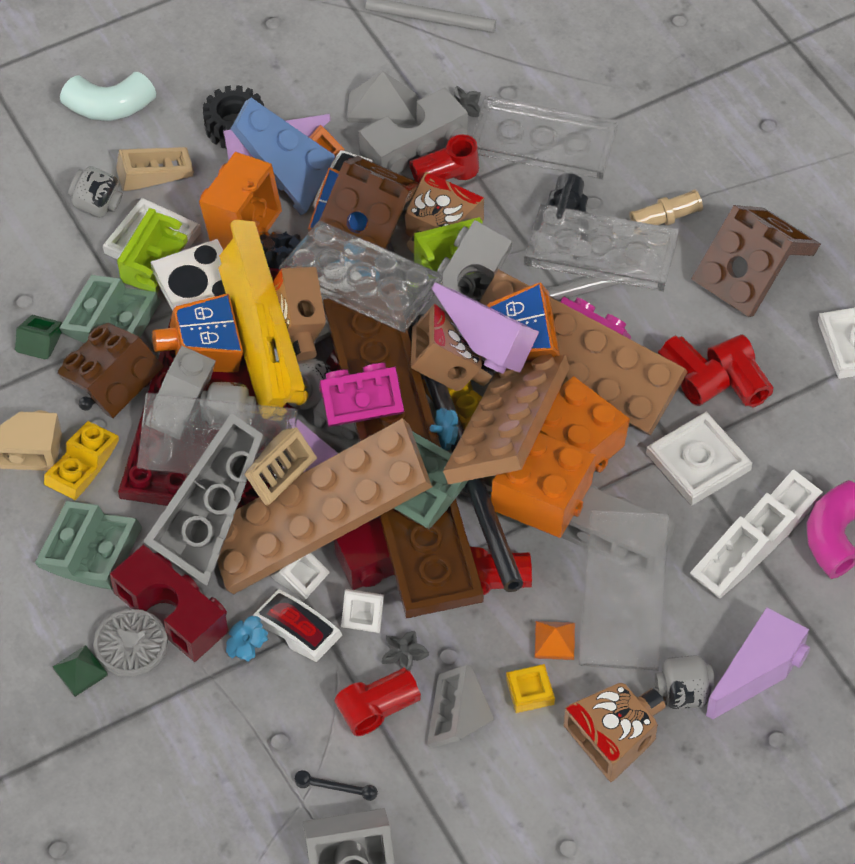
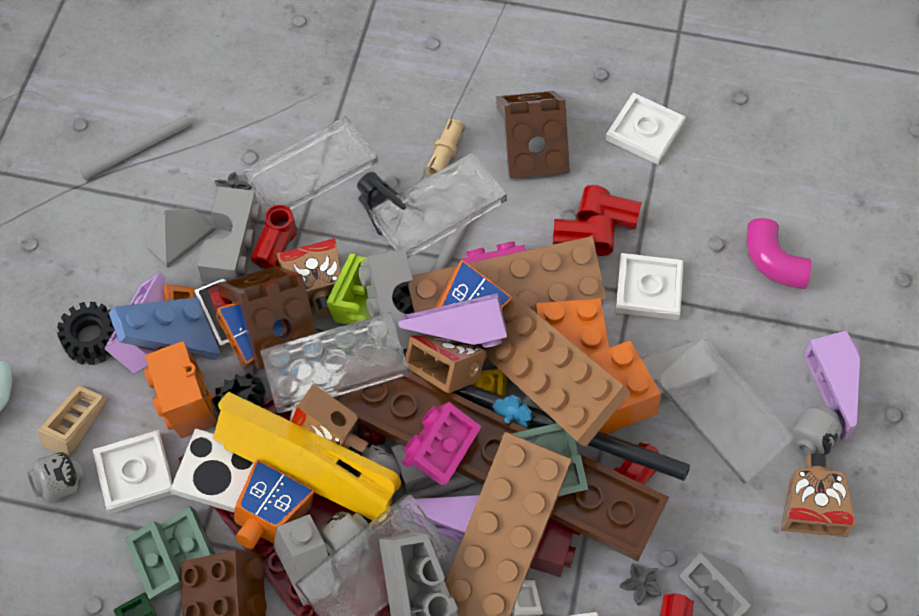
camera: 50 degrees left, 5 degrees up
lime hinge [117,208,188,293] -> none
tan slope [244,427,317,505] -> none
white slope [341,589,384,633] -> none
yellow tile [506,664,555,713] -> none
orange slope [535,621,575,660] -> none
white slope [690,469,824,598] -> none

